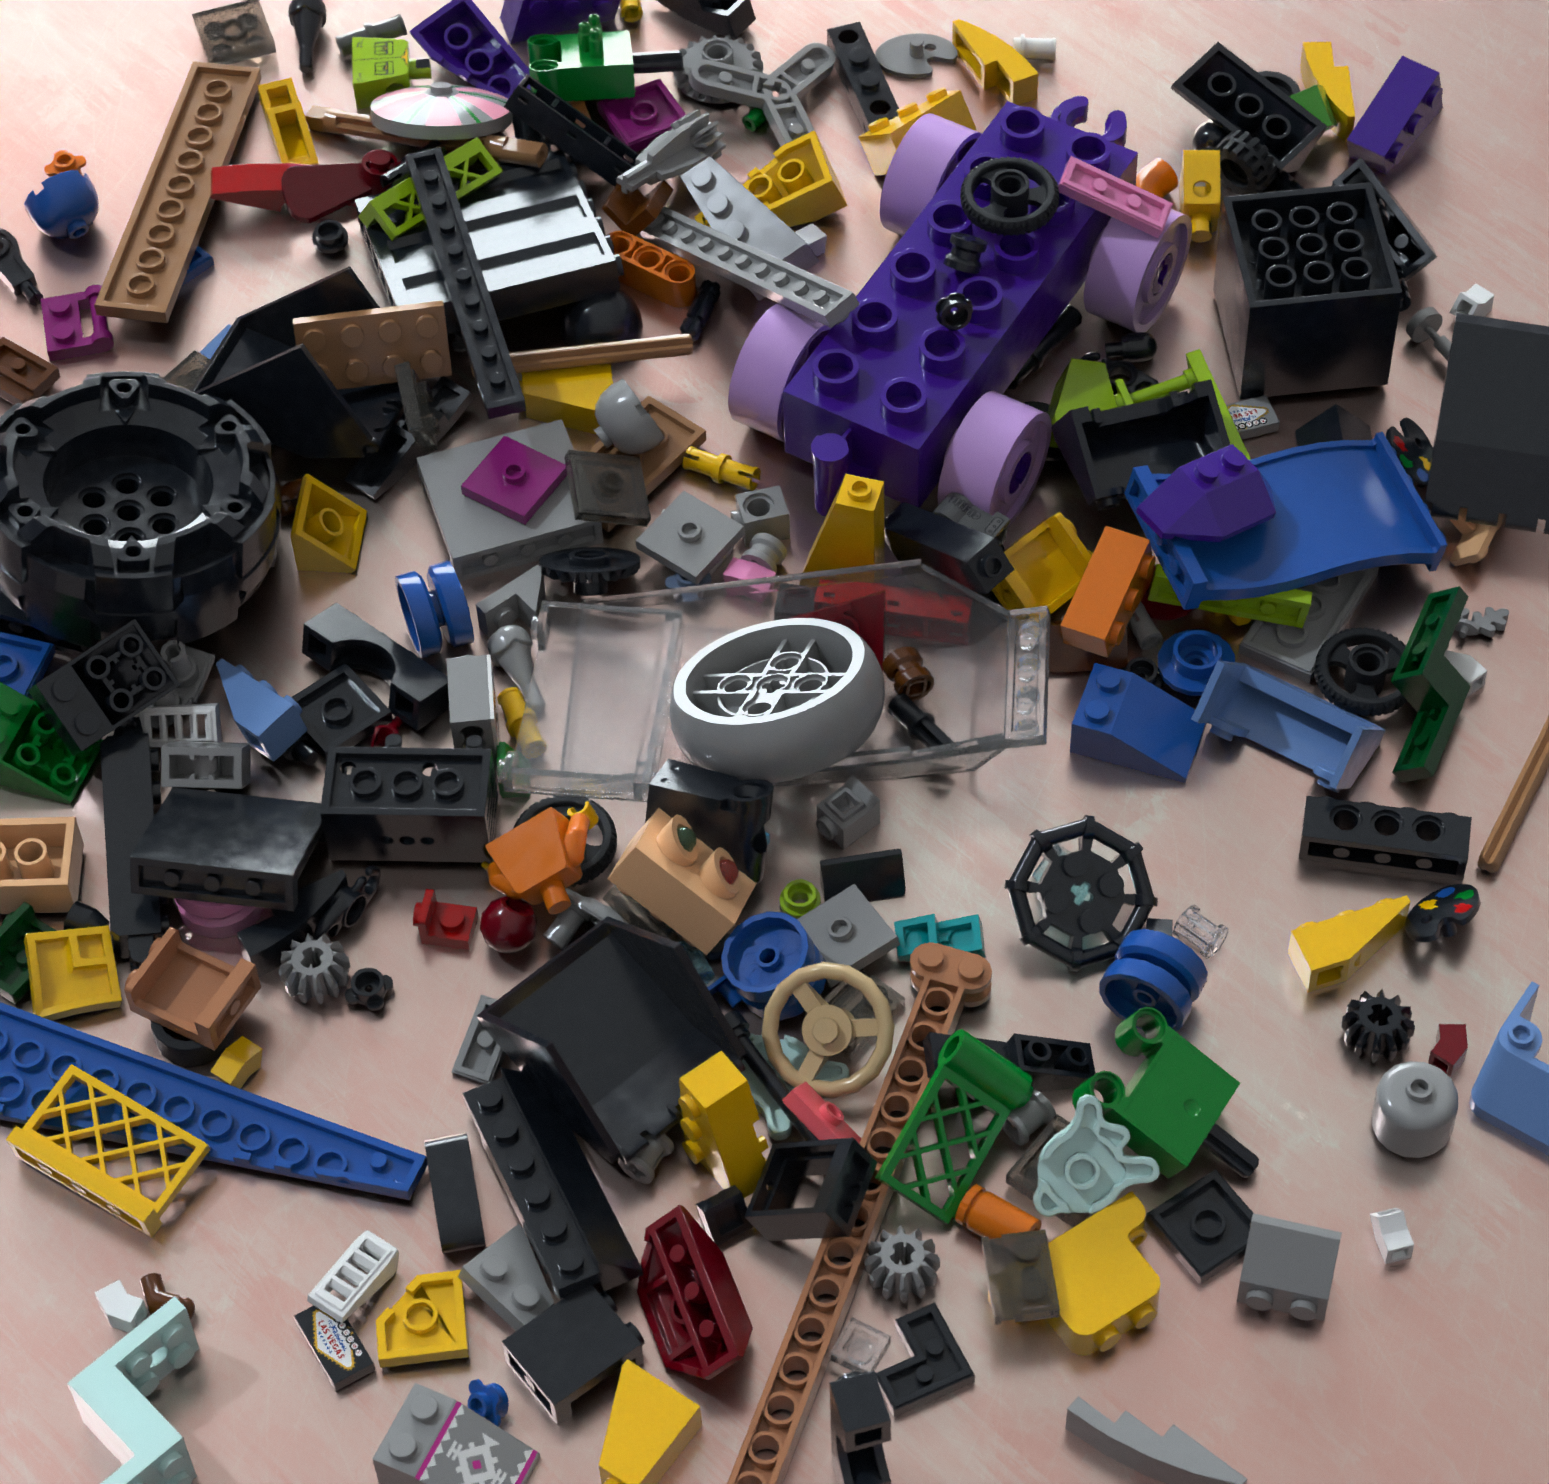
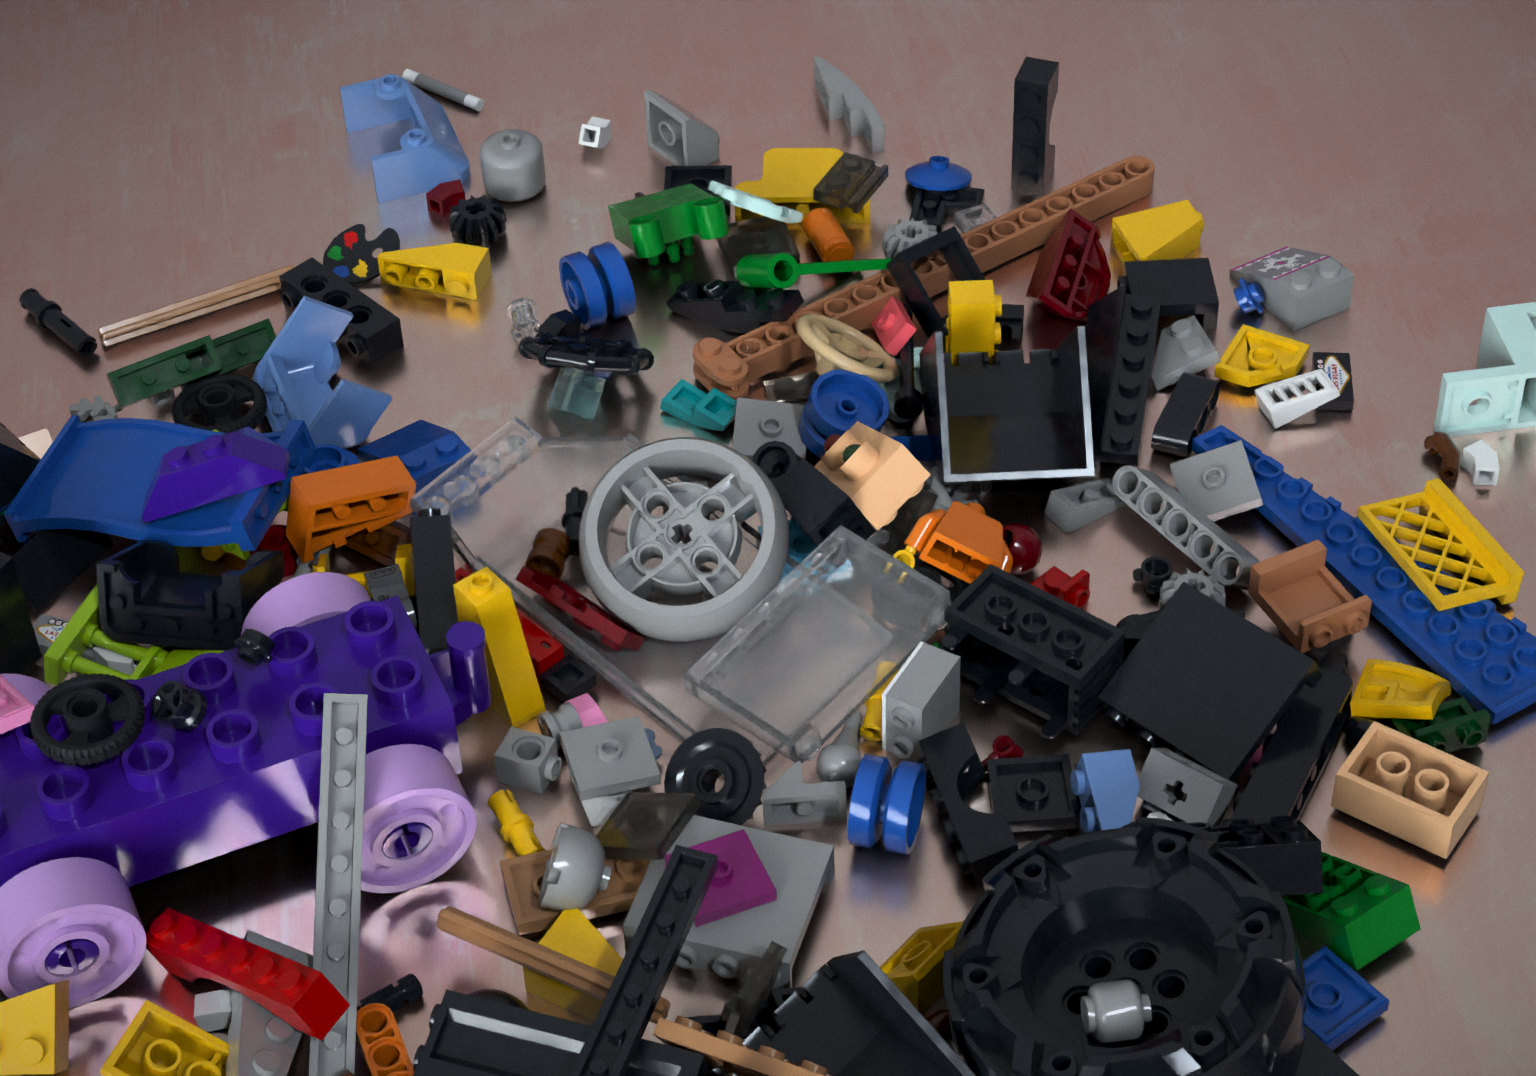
camera: 145 degrees left, 10 degrees down
none -> red arch [145,907,350,1041]
none -> blue dish [905,156,972,191]
none -> light grey head [1080,979,1152,1043]
none -> light grey beam [1112,465,1260,590]
none -> light grey plate [1170,440,1263,522]

